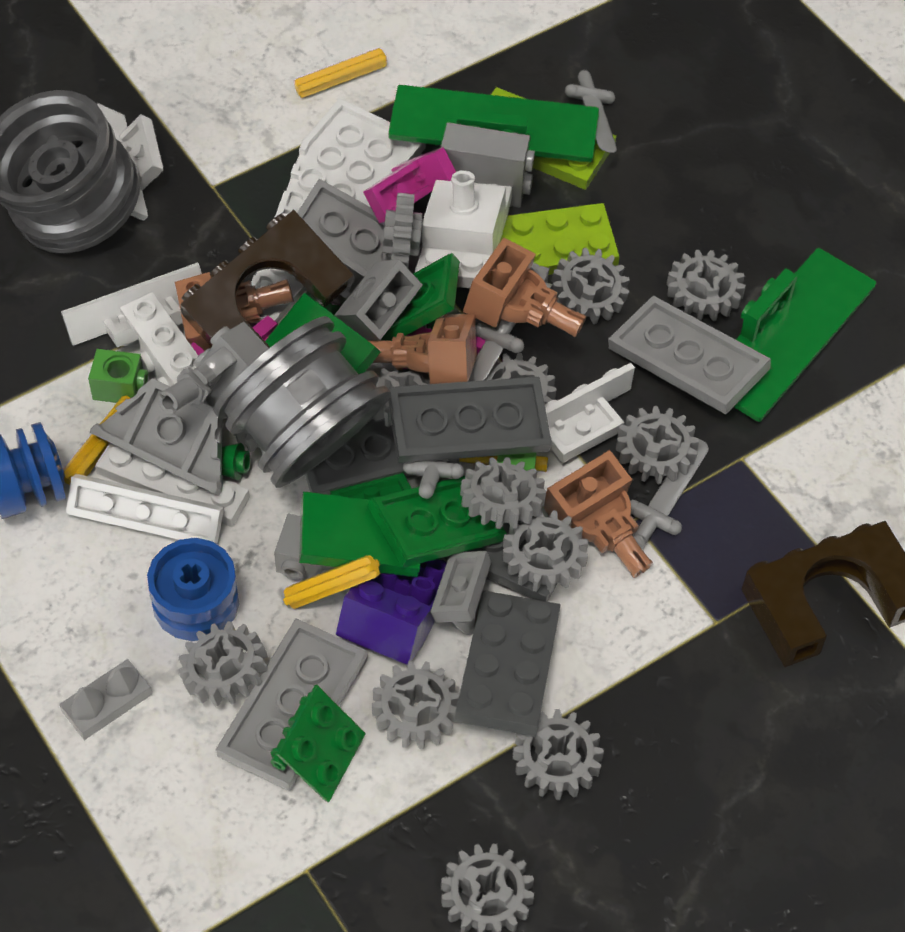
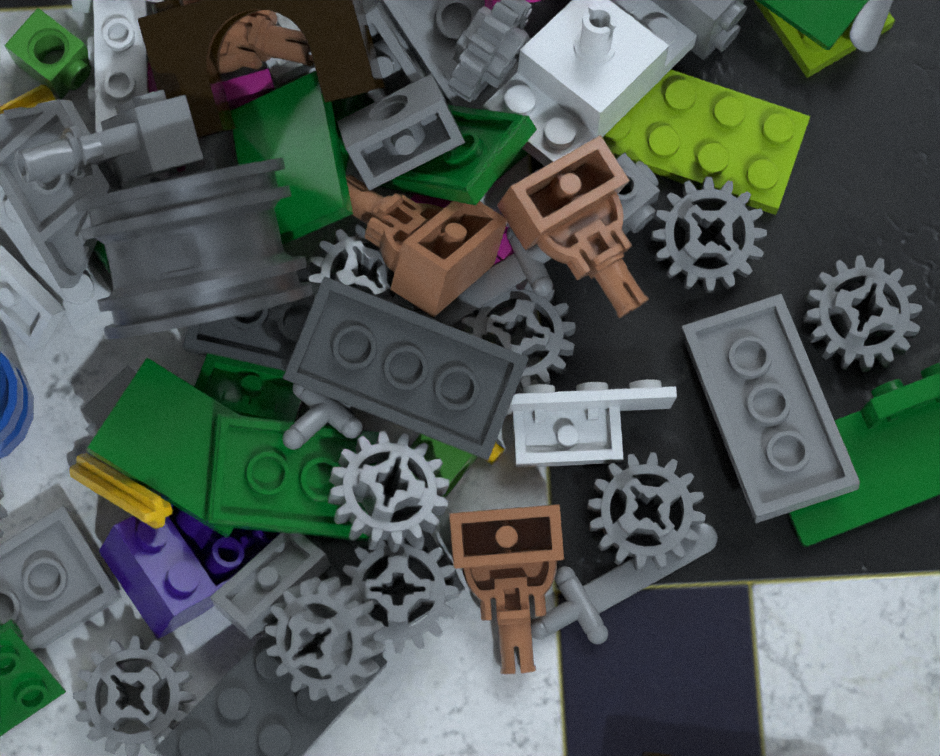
camera: 35 degrees right, 20 degrees up
none -> light grey gear [265,577,385,701]

